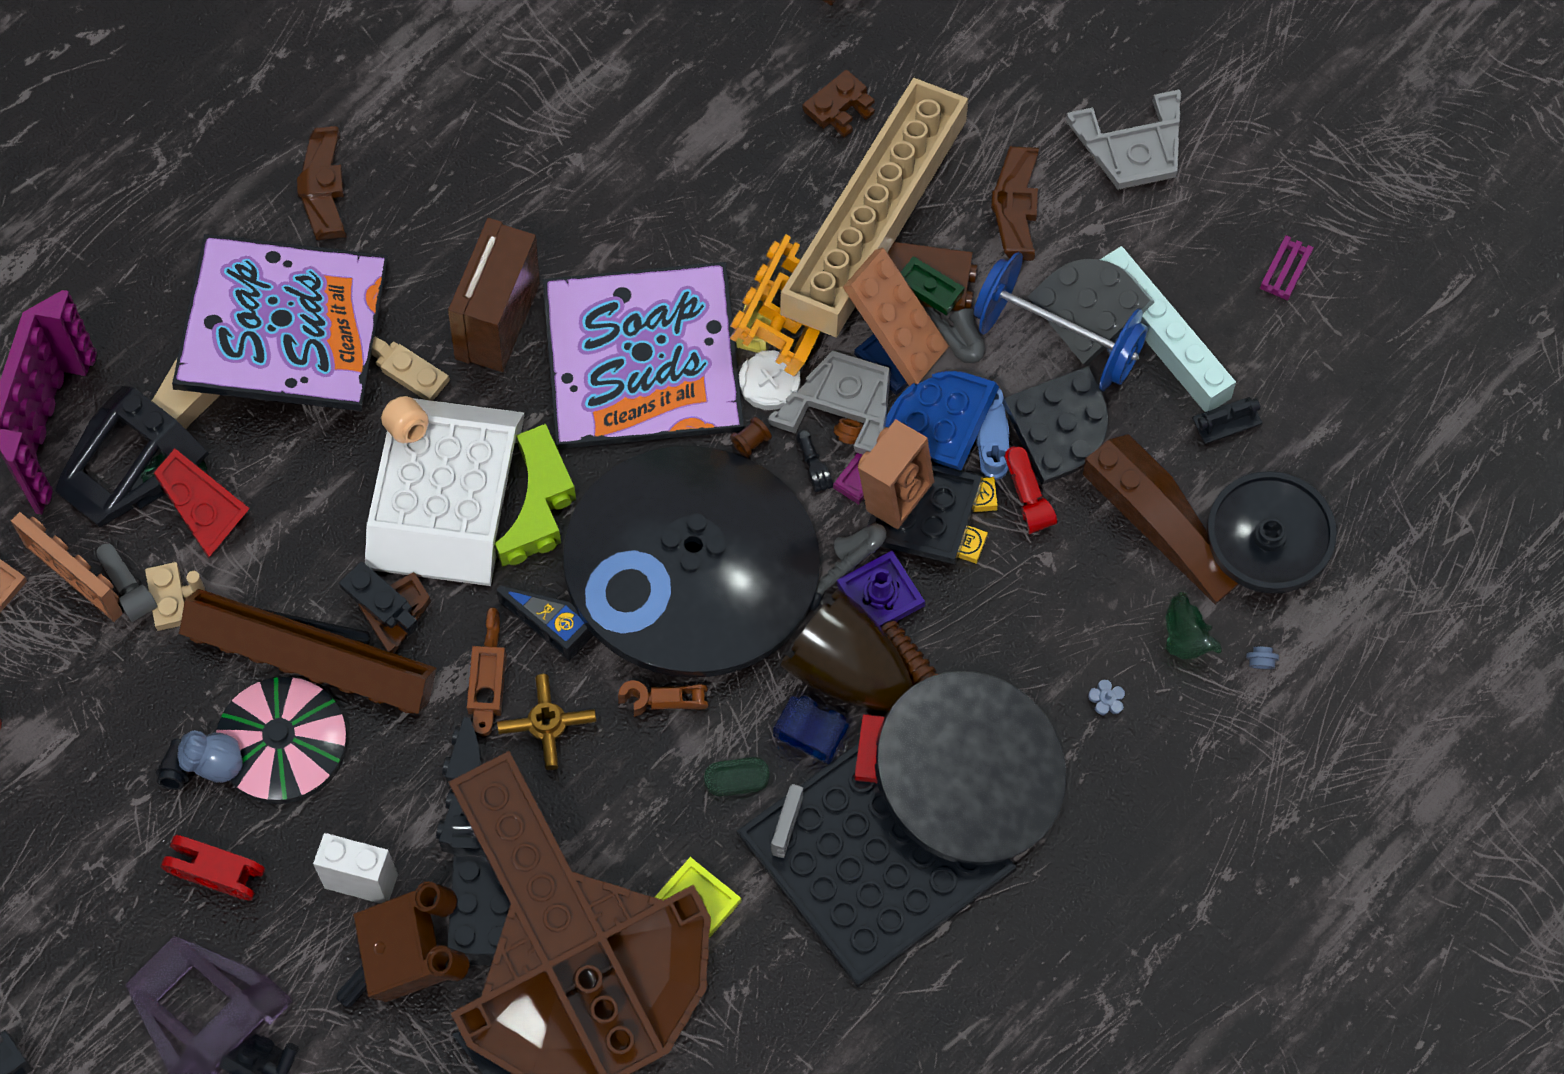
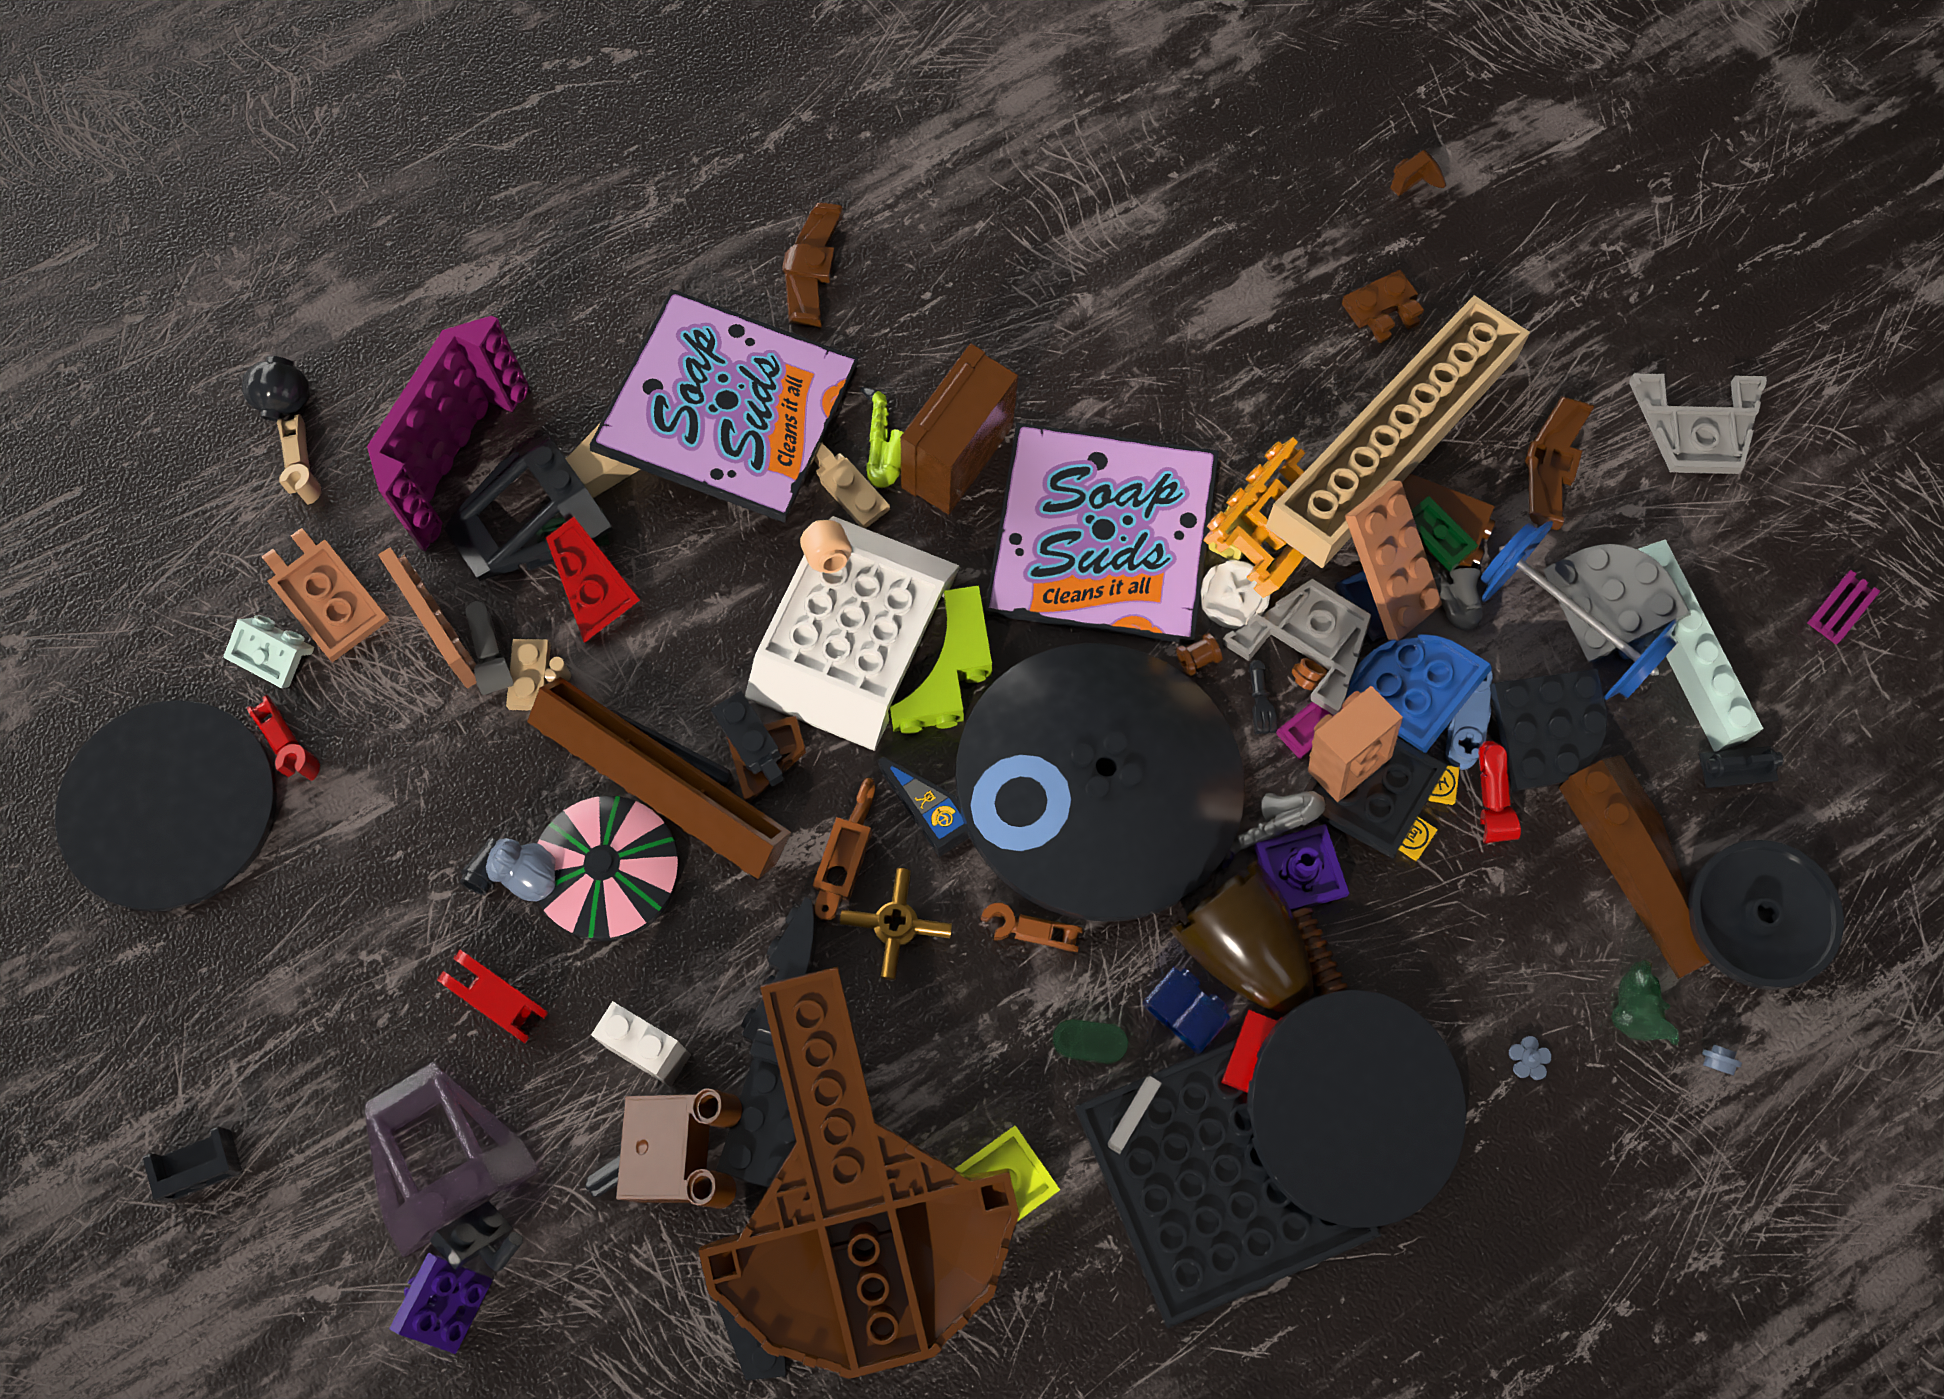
camera: 15 degrees right, 5 degrees up
none -> lime piece [860,387,904,488]

